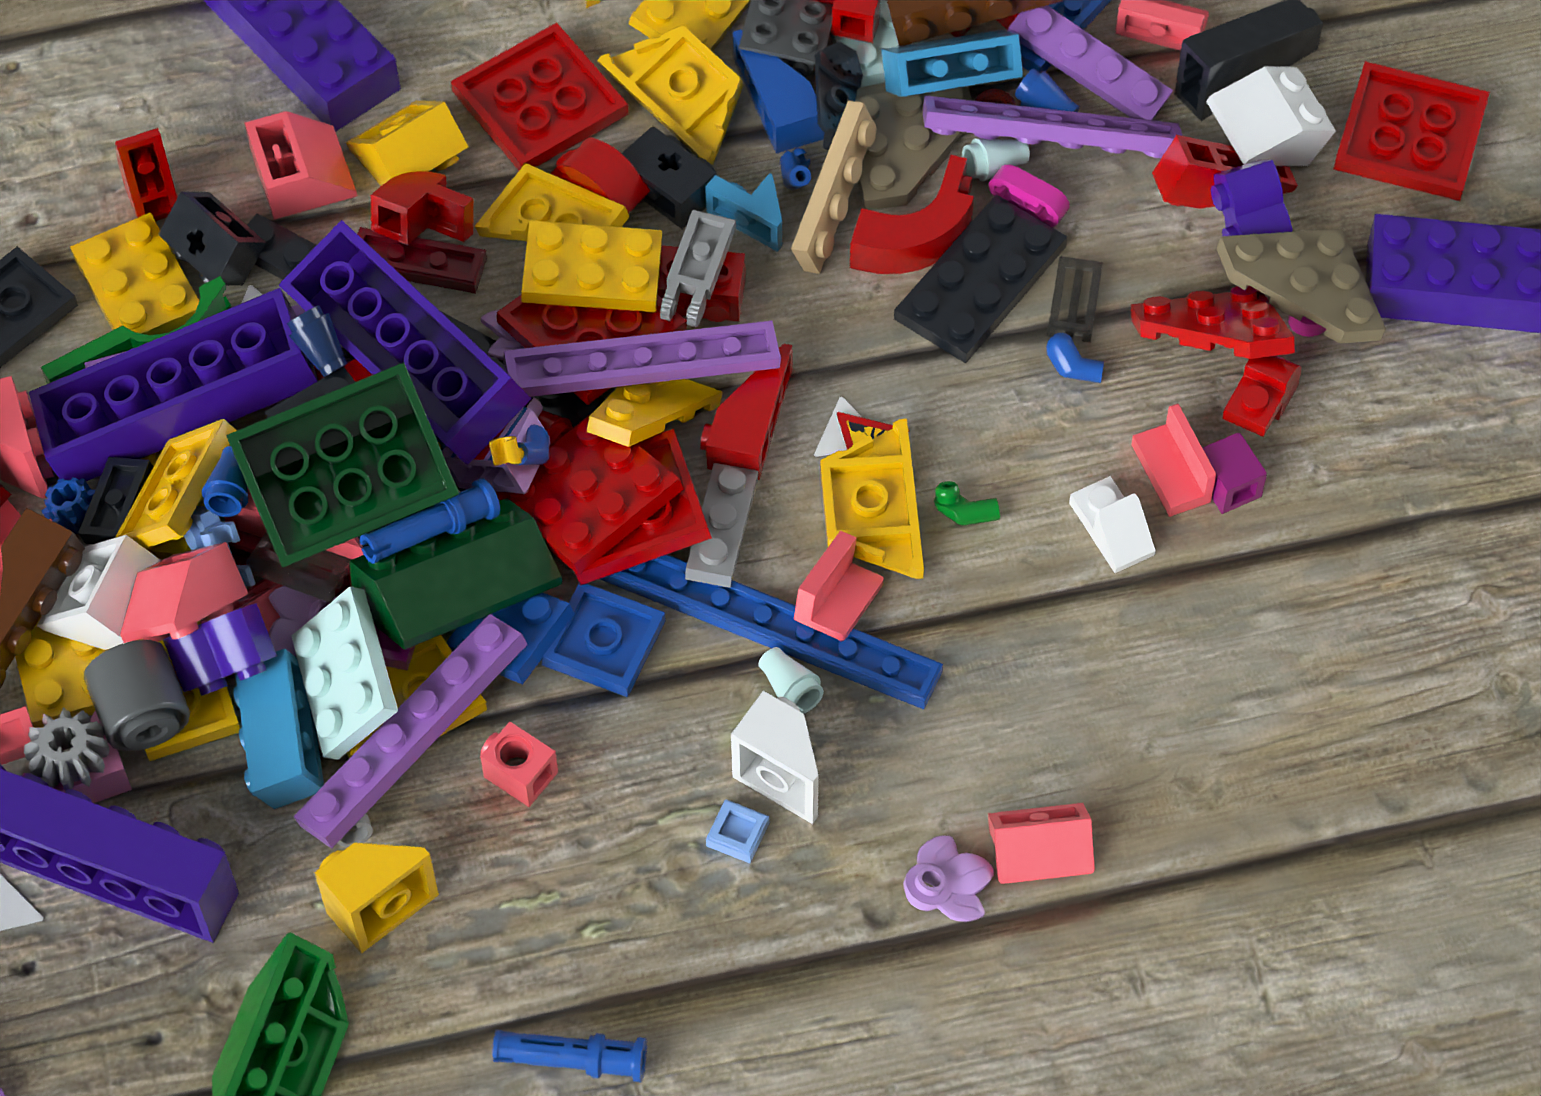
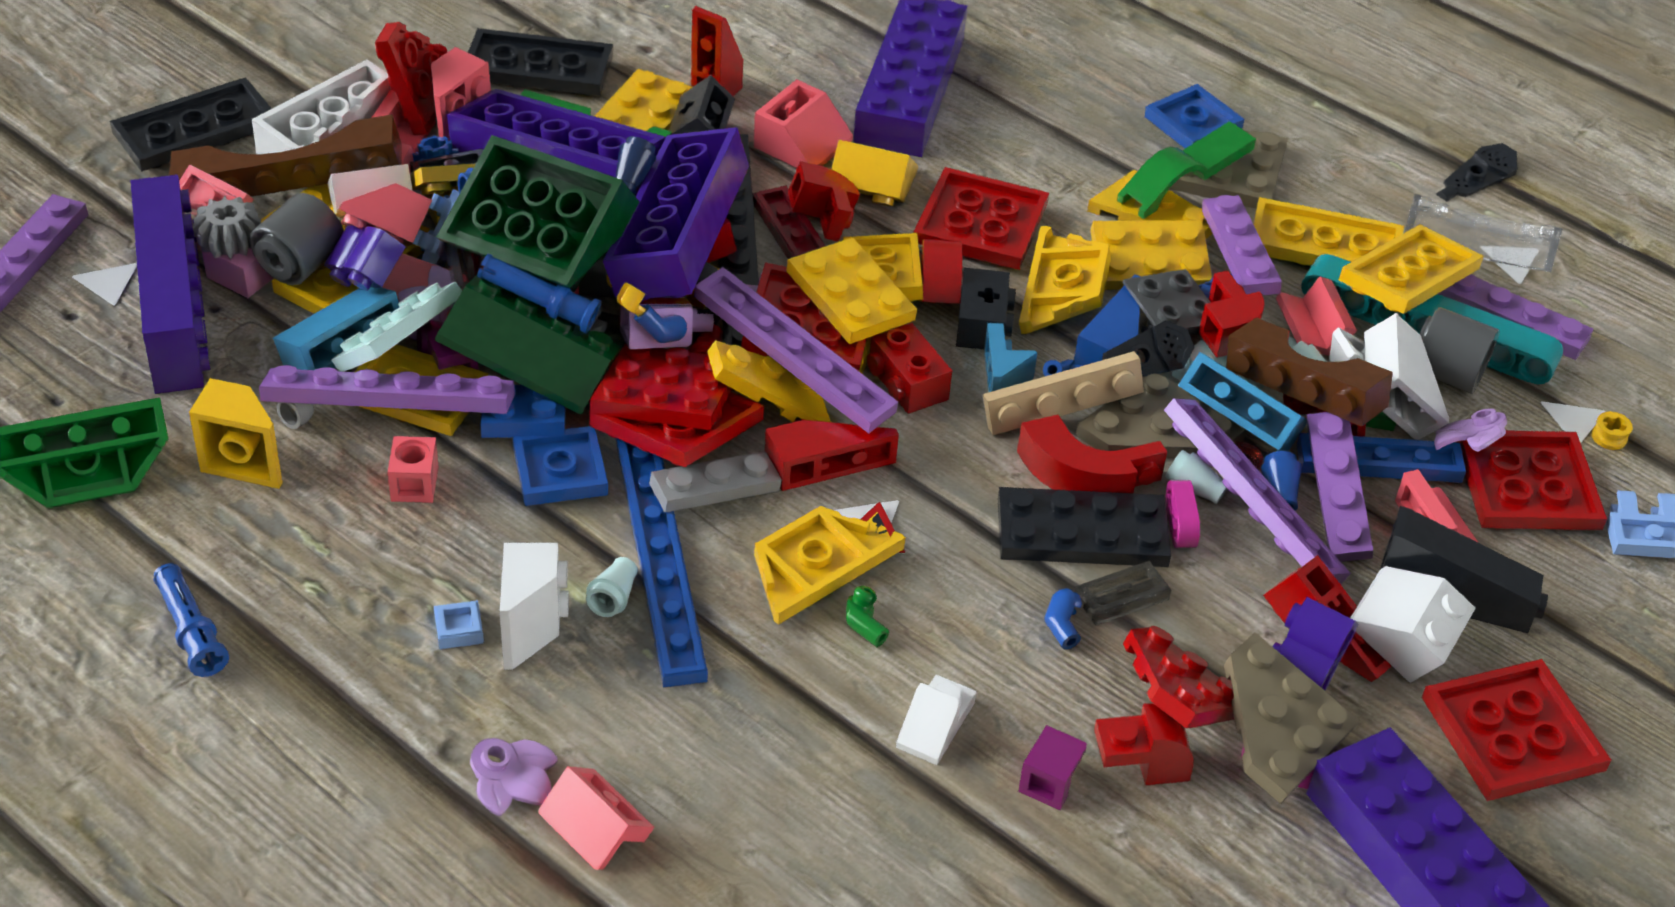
camera: 50 degrees right, 15 degrees down
light grey hinge [660,210,736,327] -> none
coral panel [794,531,884,641] -> none
coral panel [1131,404,1216,517] -> none

